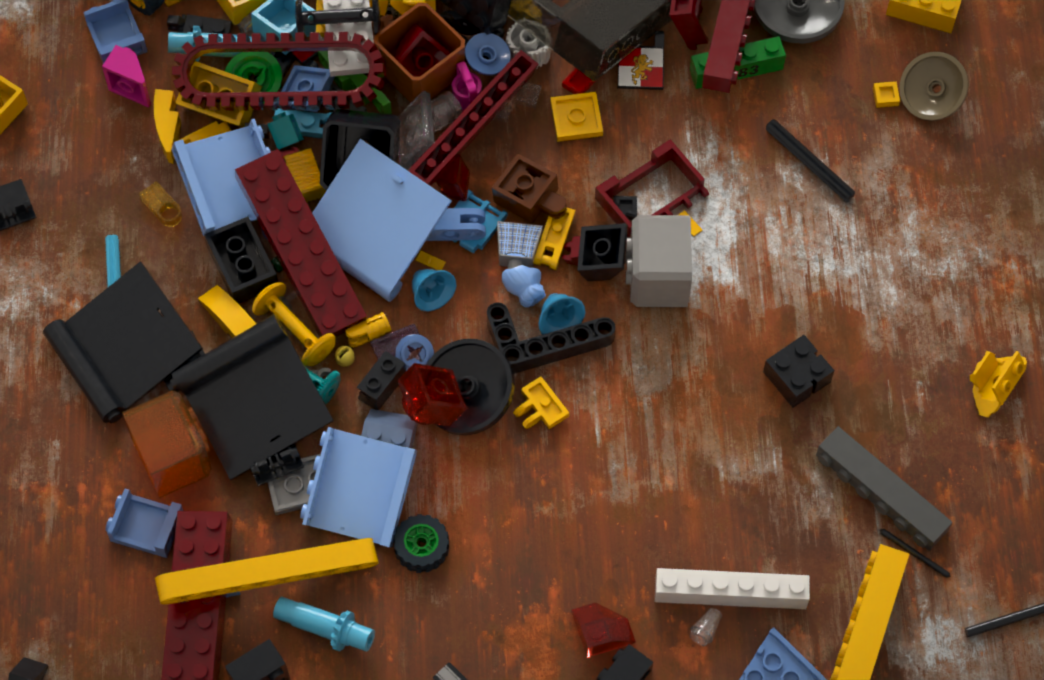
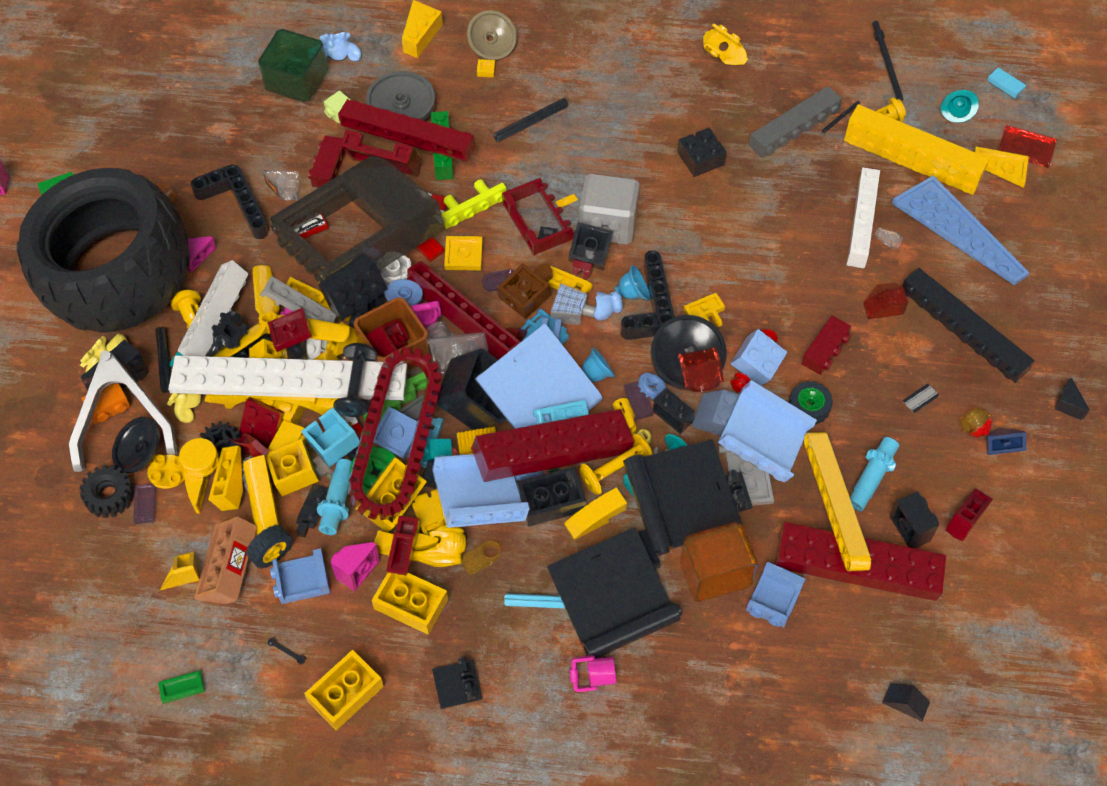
camera: 80 degrees left, 5 degrees down
none -> black hinge [267,638,305,665]
none -> yellow brick [372,573,448,635]
none -> dark red slope [386,516,420,576]
none -> yellow hair [412,525,466,567]
none -> neon yellow plate [441,179,506,229]
none -> tile [482,269,514,292]
none -> medium azure plate [533,400,589,424]
none -> dark pink piece [569,655,616,692]
none -> light blue brick [730,329,787,393]
none -> dark red brick [801,315,852,375]
none -> yellow piece [876,97,906,122]

